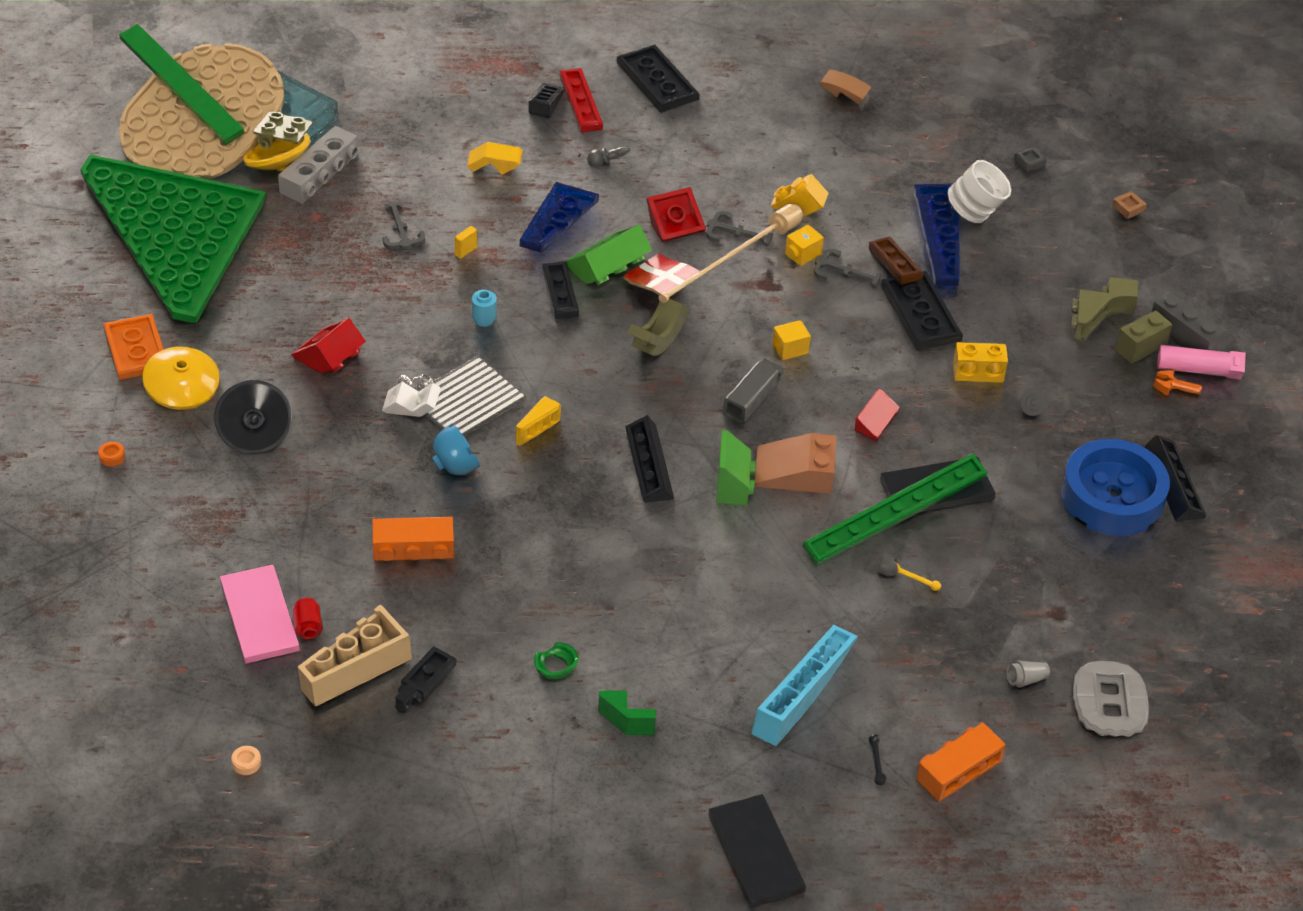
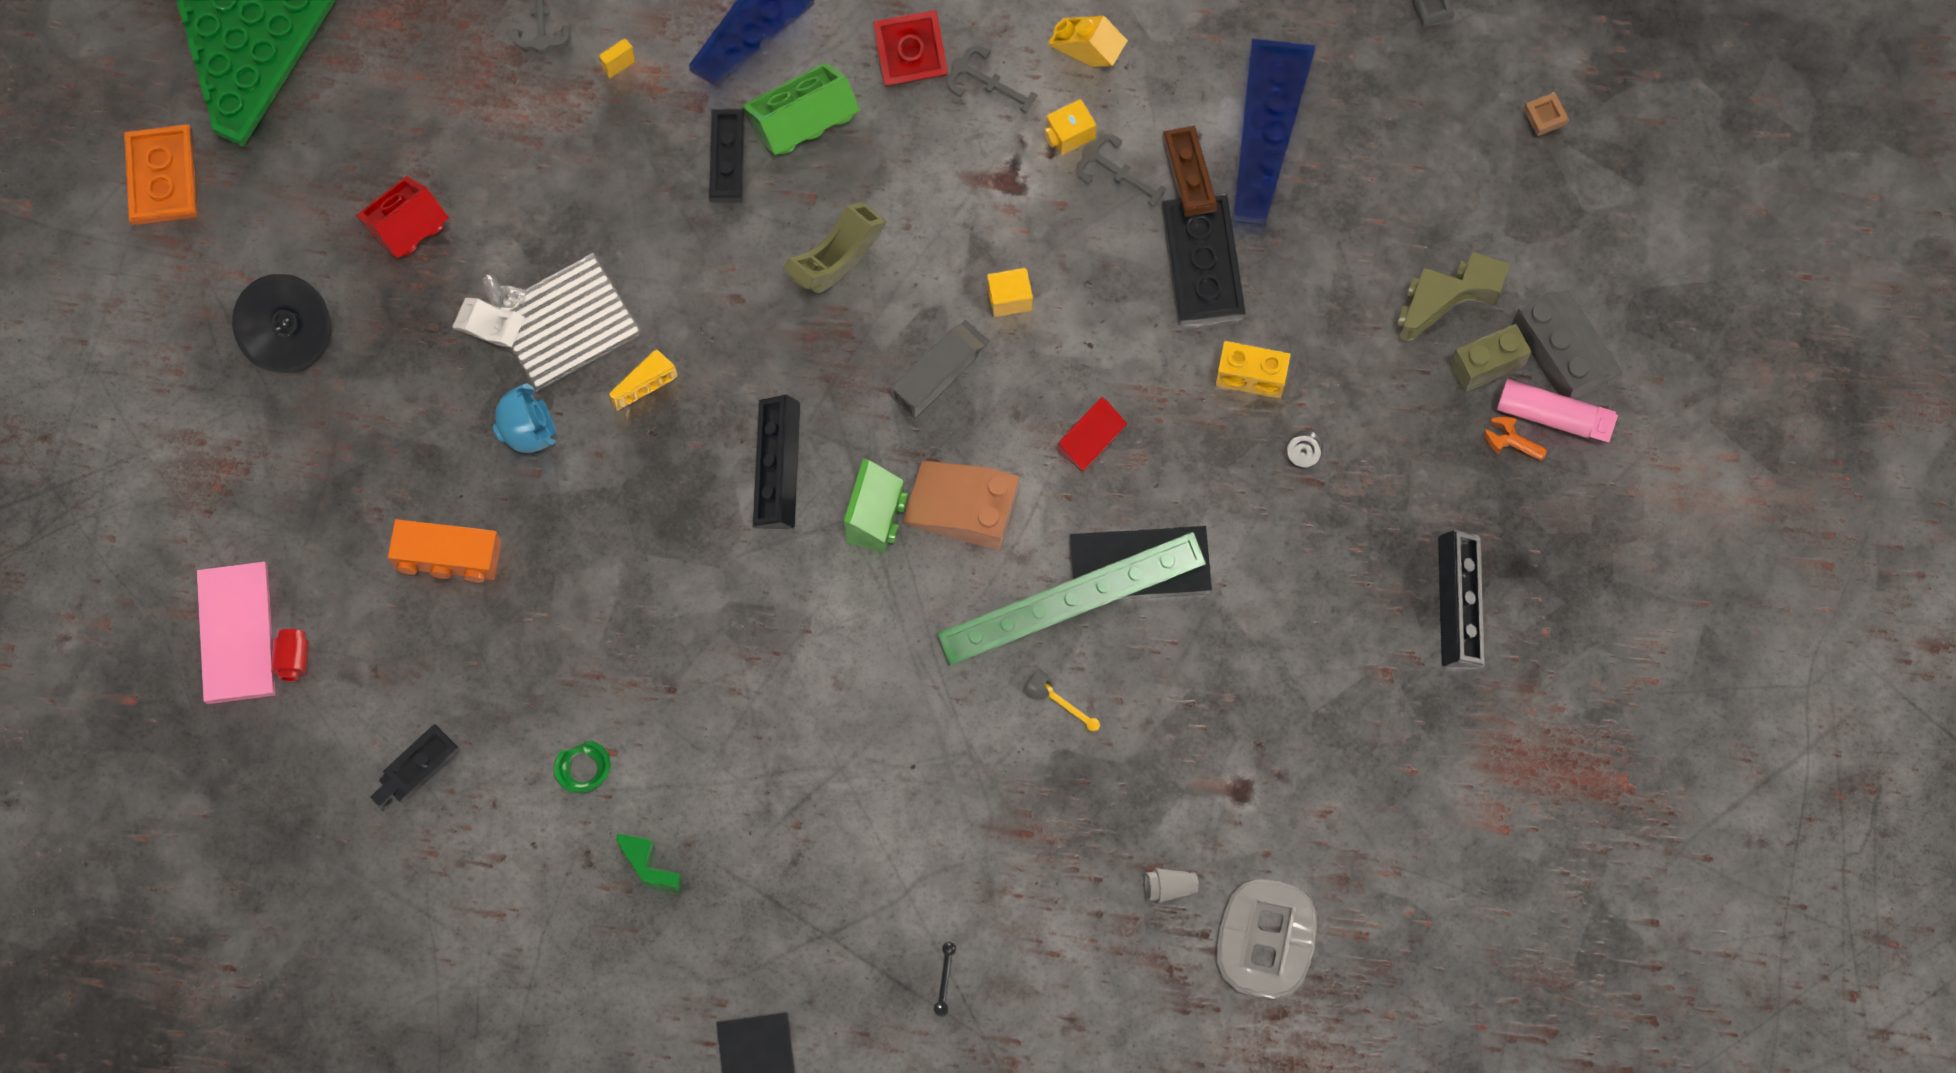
camera: 15 degrees right, 25 degrees up
orange tile [98,442,125,467] -> none
yellow dish [143,347,220,410] -> none
light nougat tile [231,746,261,775] -> none
tan wedge [298,604,412,707] -> none
medium azure brick [472,290,497,327] -> none
flag [624,204,803,303] -> none
medium azure slope [752,625,858,746] -> none
orange brick [916,723,1006,802] -> none
white wheel [948,160,1011,223] -> none
blue brick [1061,439,1170,536] -> none

